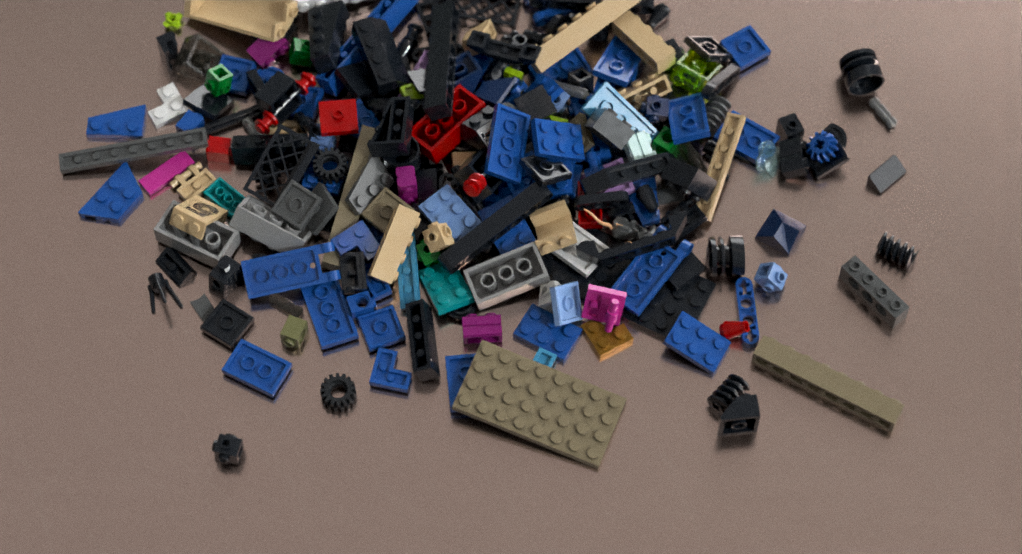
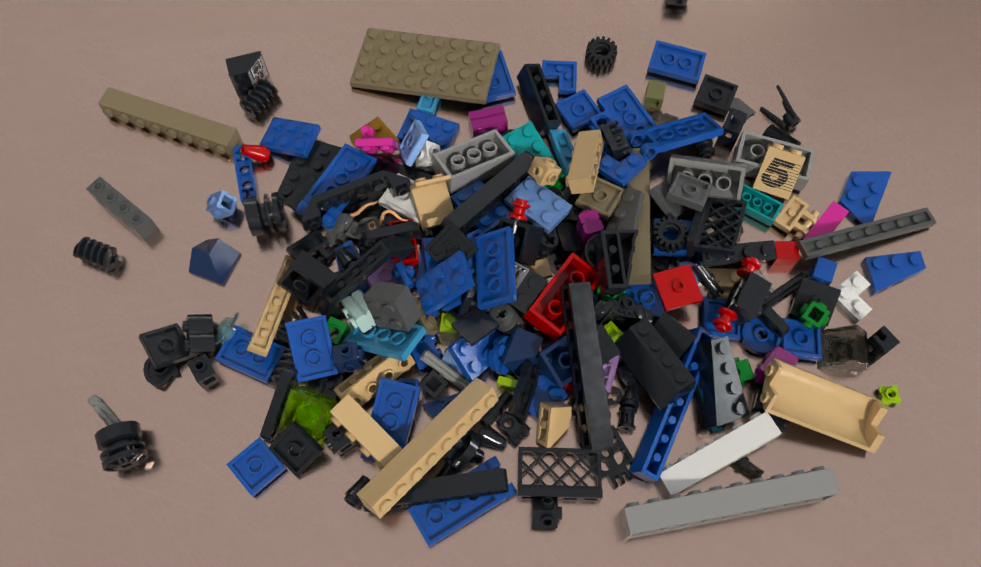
camera: 170 degrees right, 5 degrees up
black slope [466,30,542,65] -> none
blue gear [806,130,839,163] -> none
slope [867,155,907,194] -> none

